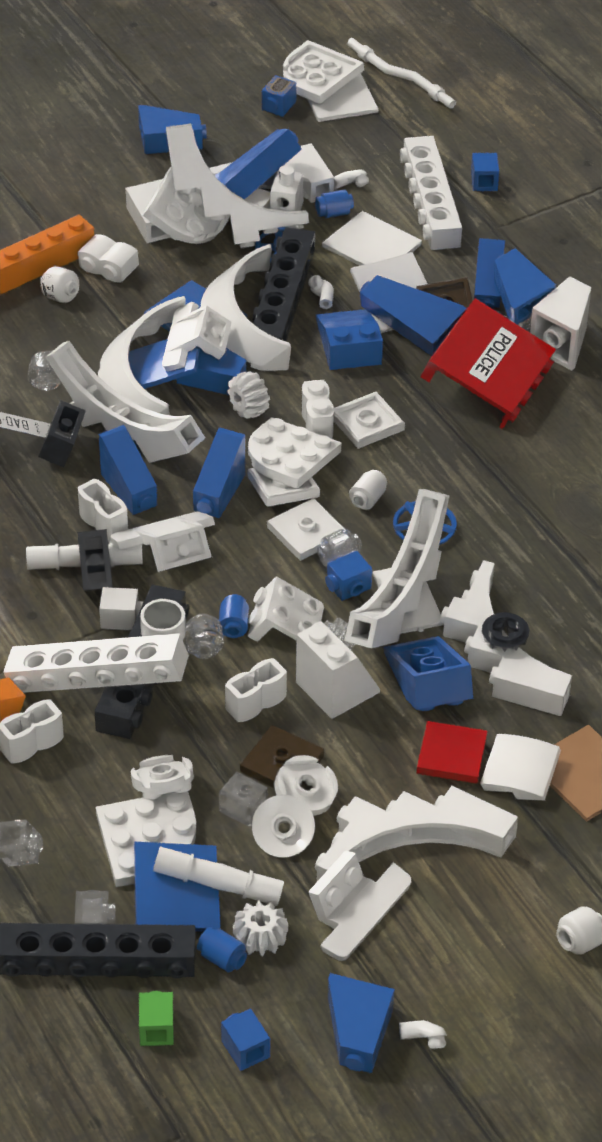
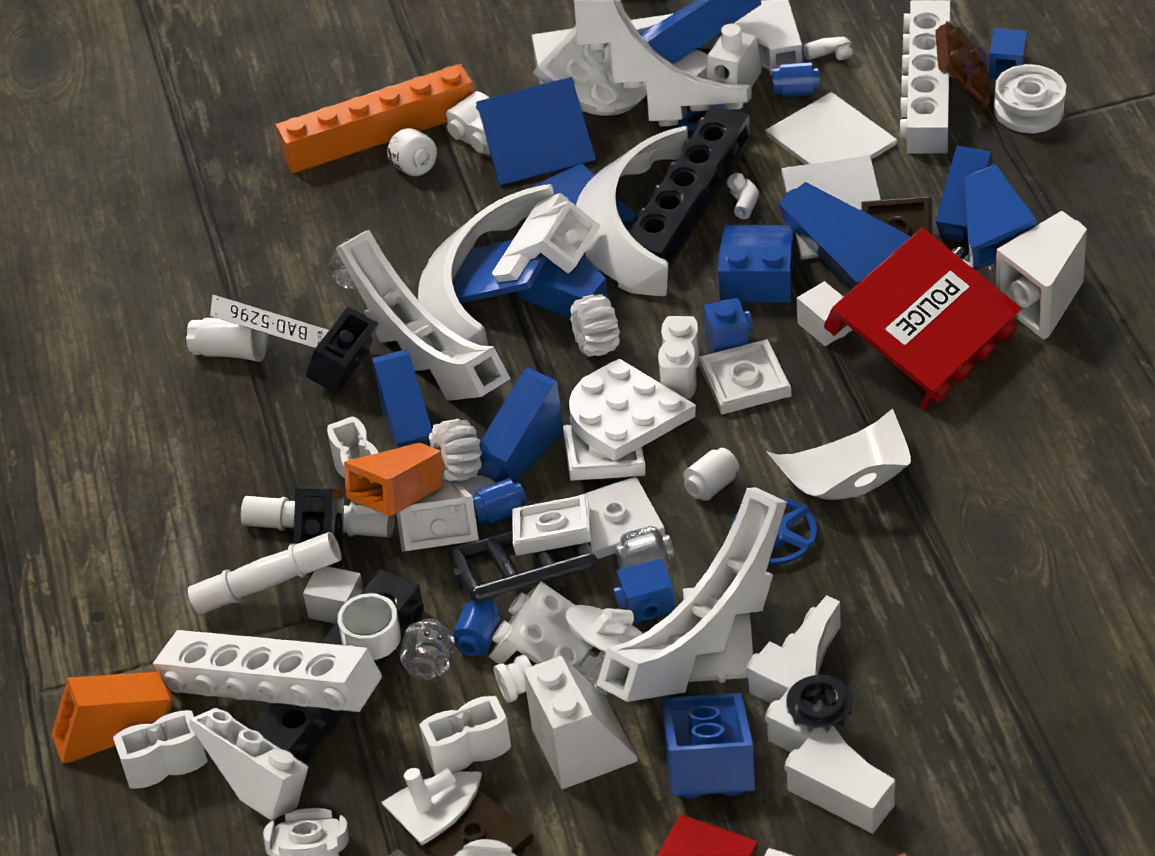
camera: 20 degrees right, 0 degrees up
none -> white piece [188,532,341,615]
none -> white slope [189,708,309,821]
none -> orange slope [344,443,444,516]
none -> white shield [382,768,482,846]
none -> white gear [429,419,482,482]
none -> black bar [448,530,598,602]
none -> blue brick [472,478,527,526]
none -> blue piece [476,77,596,186]
none -> white wheel [493,654,532,703]
none -> white tile [512,495,592,556]
none -> white shield [566,605,643,652]
none -> blue brick [703,298,753,353]
none -> white piece [766,409,911,500]
none -> white brick [797,281,852,346]
none -> reddish brown plate [935,21,991,109]
none -> white wheel [994,64,1066,133]

